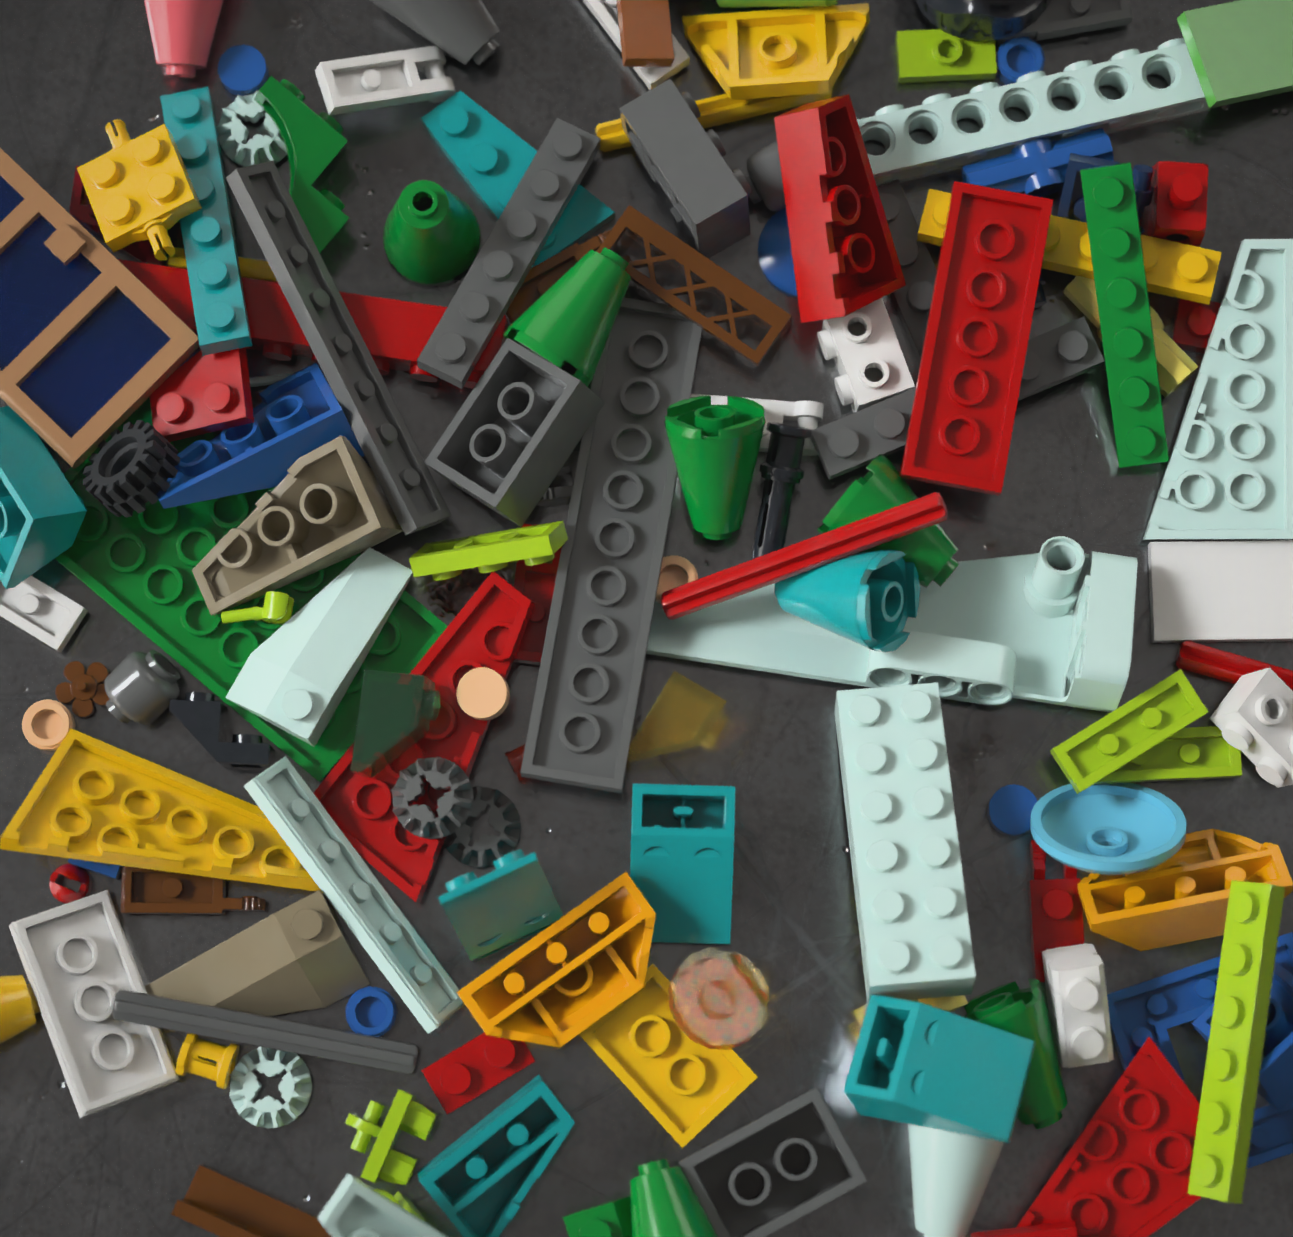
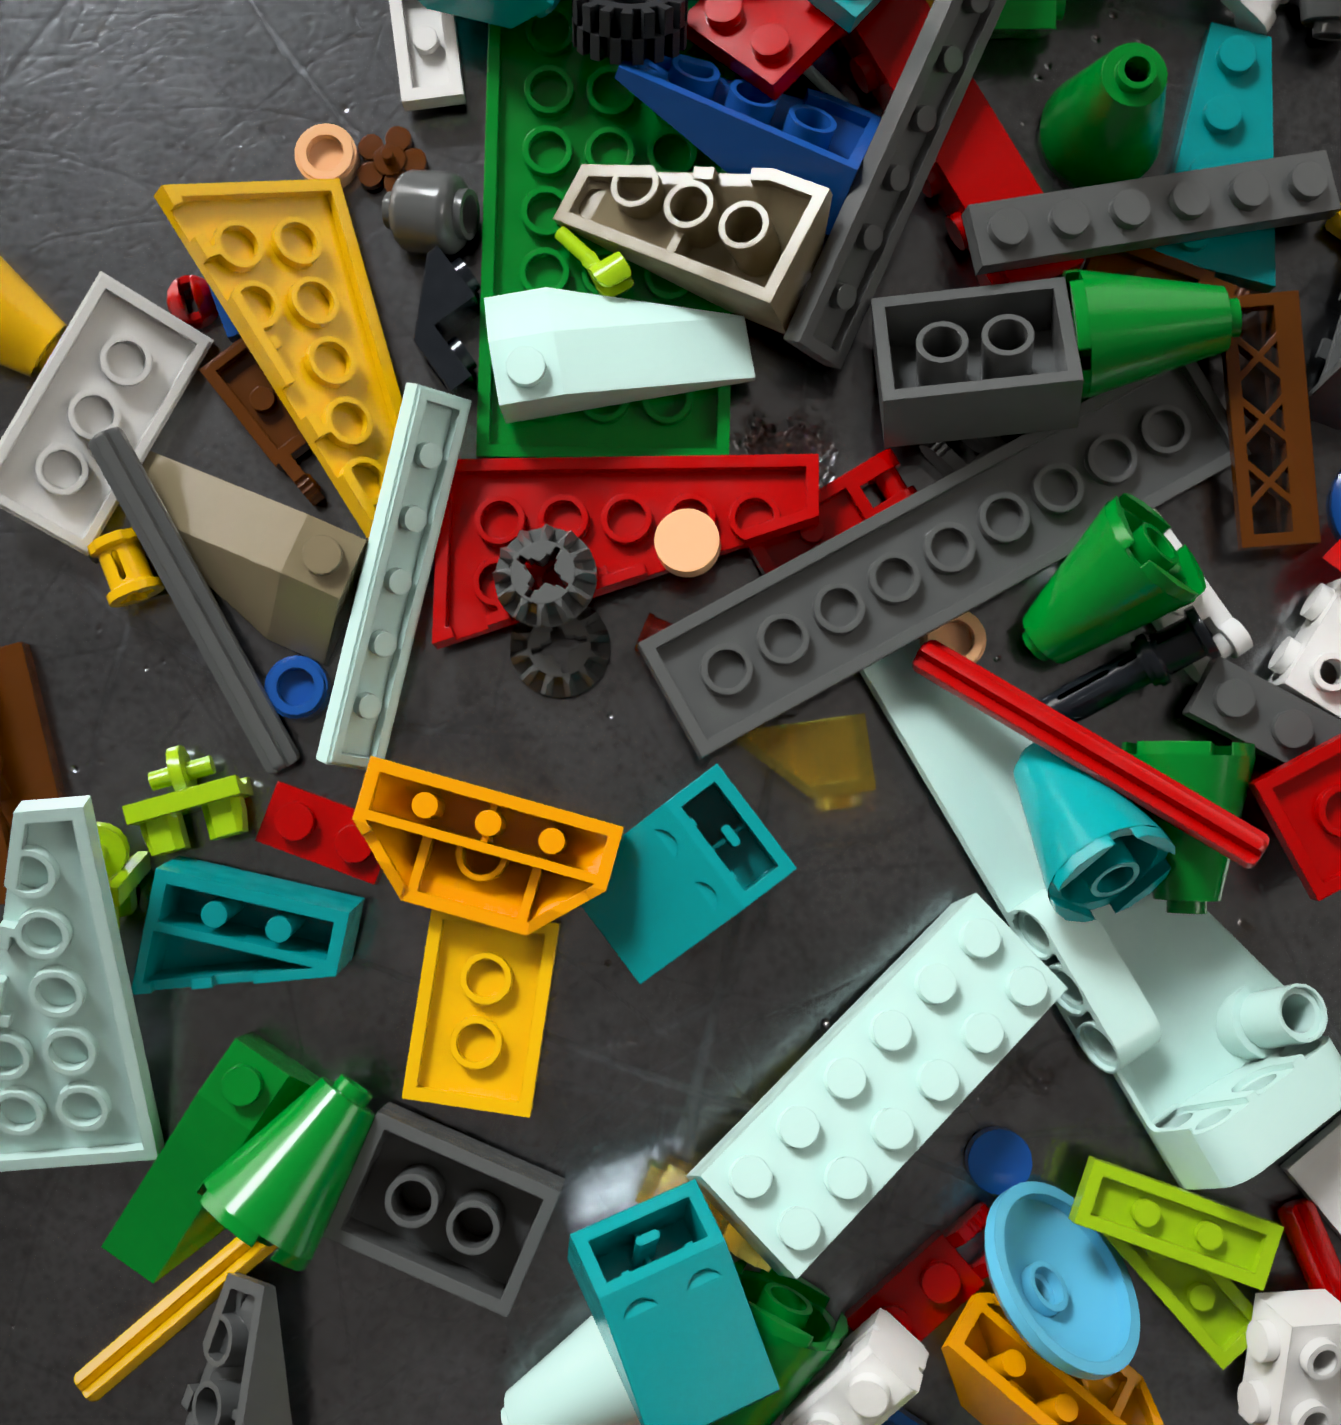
camera: 50 degrees right, 5 degrees up
light aqua gear [229,1047,312,1128] -> none
clear green slope [351,669,440,778] -> none
lime plate [409,521,568,581] -> none
teal slope [438,849,564,963] -> none
clear yellow tile [668,947,769,1050] -> none

